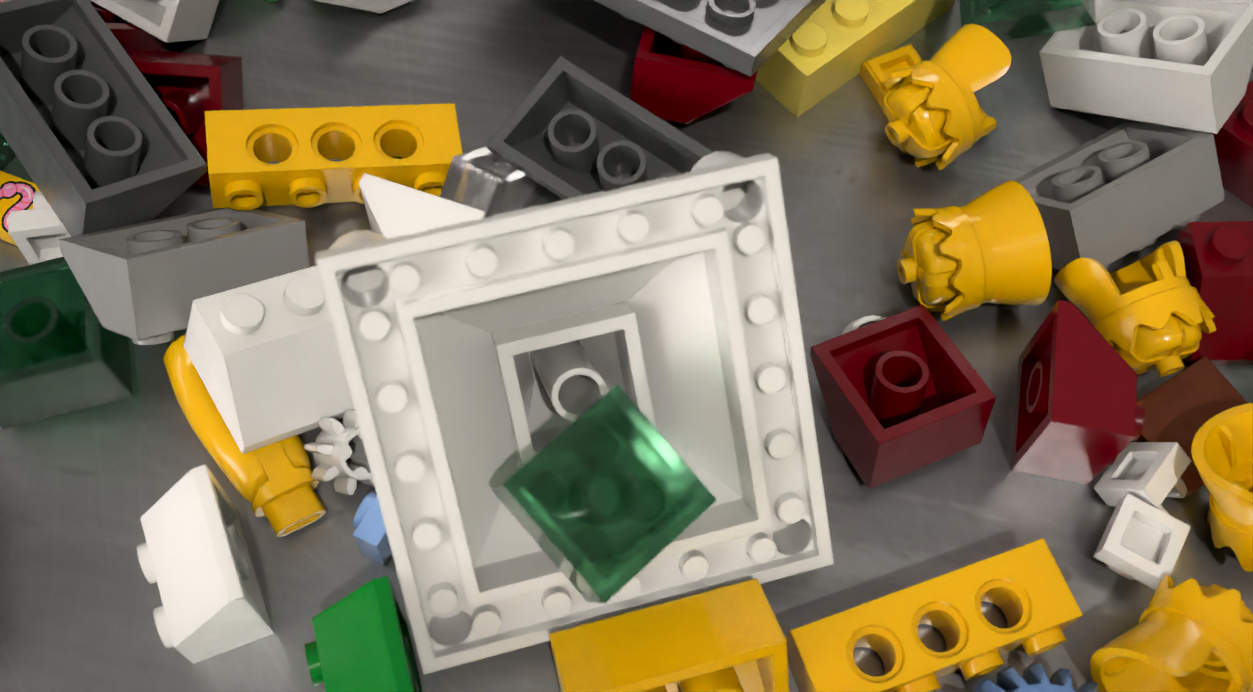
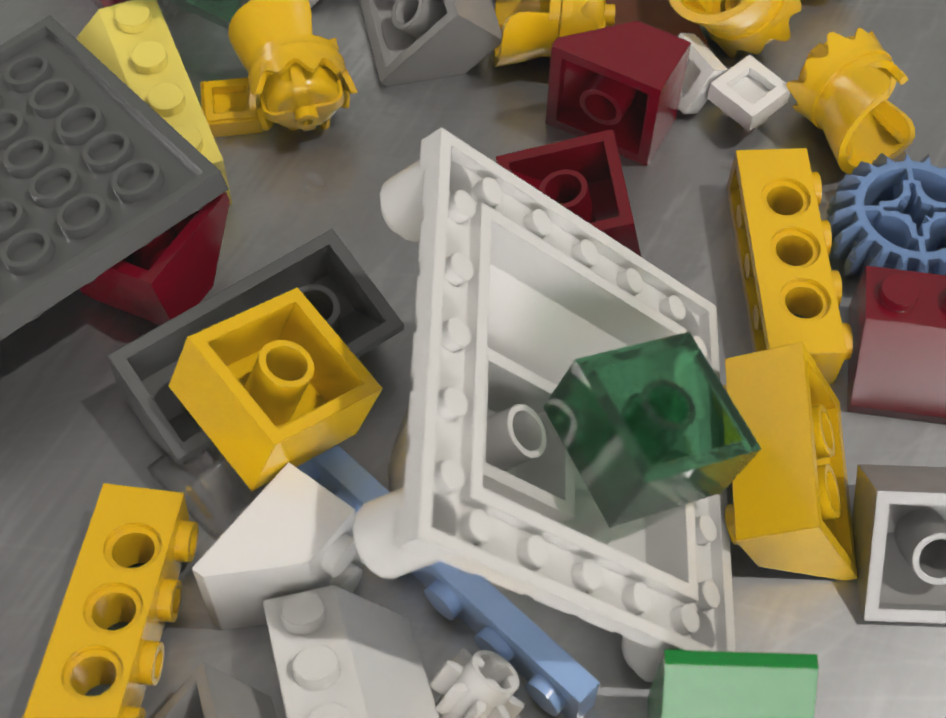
camera: 70 degrees left, 5 degrees down
yellow hat [896,180,1052,321] -> none
none -> yellow brick [168,287,383,491]

